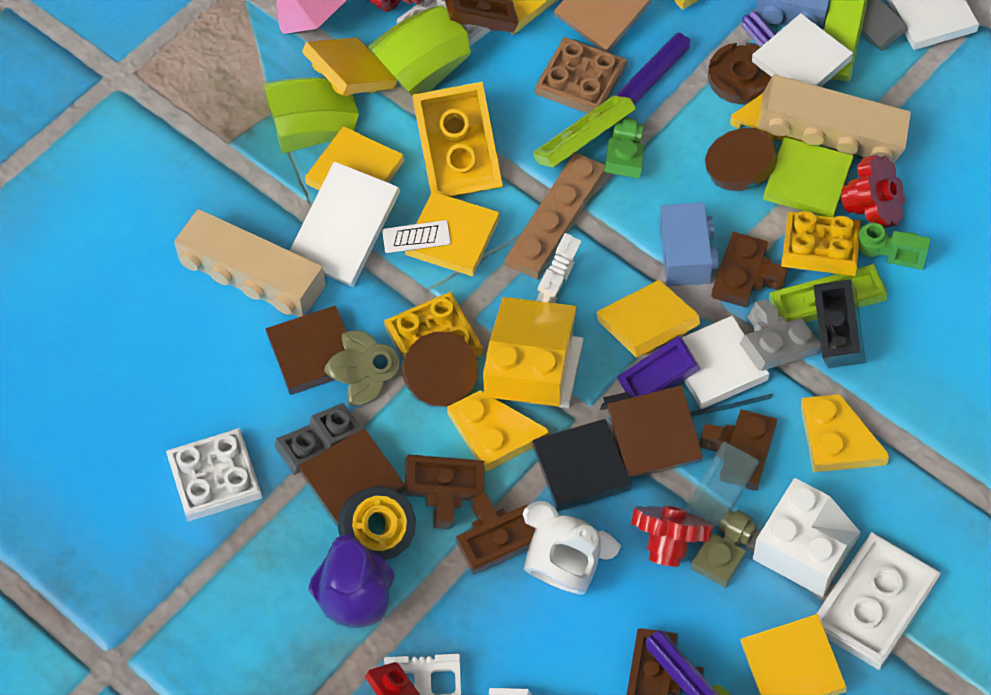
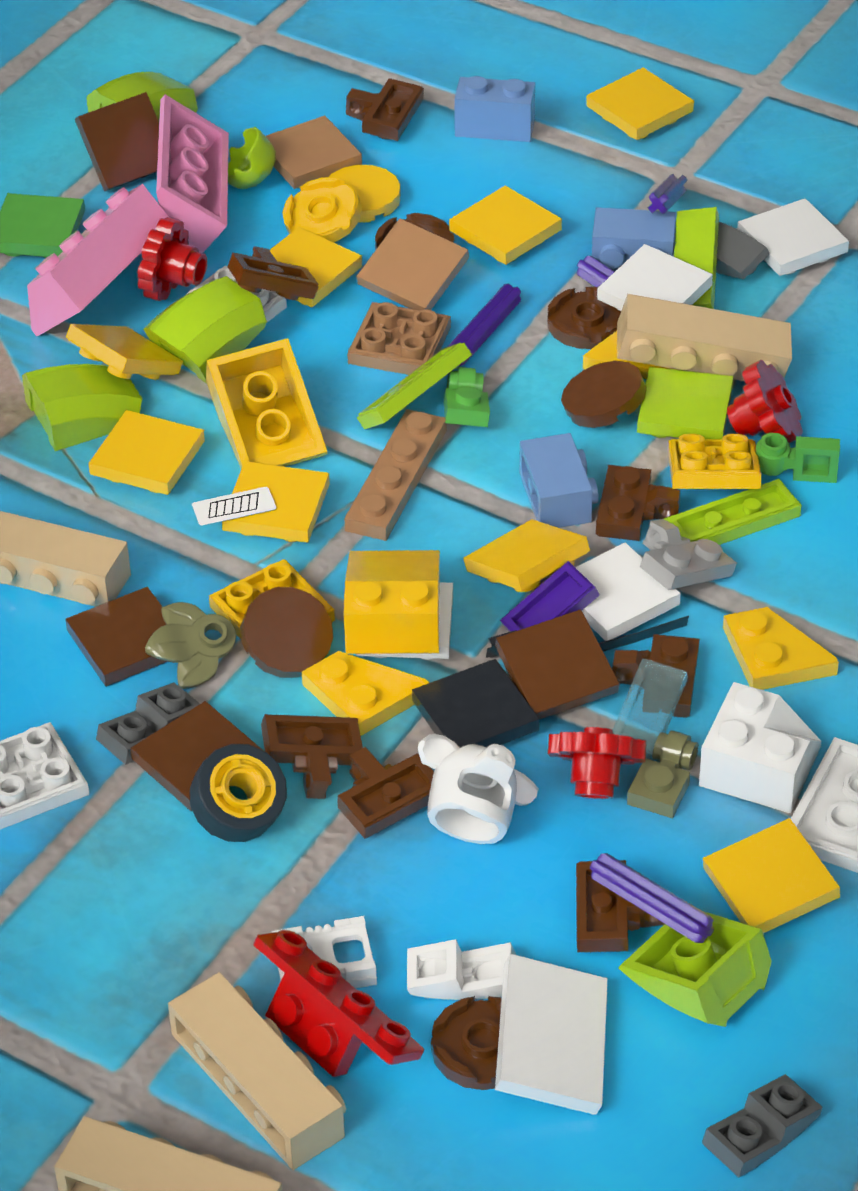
camera: 10 degrees left, 15 degrees down
white tile [290,162,400,287] -> none
dark purple helmet [308,533,395,628] -> none
white piece [536,233,581,303] -> none
black brick [813,279,866,368] -> none

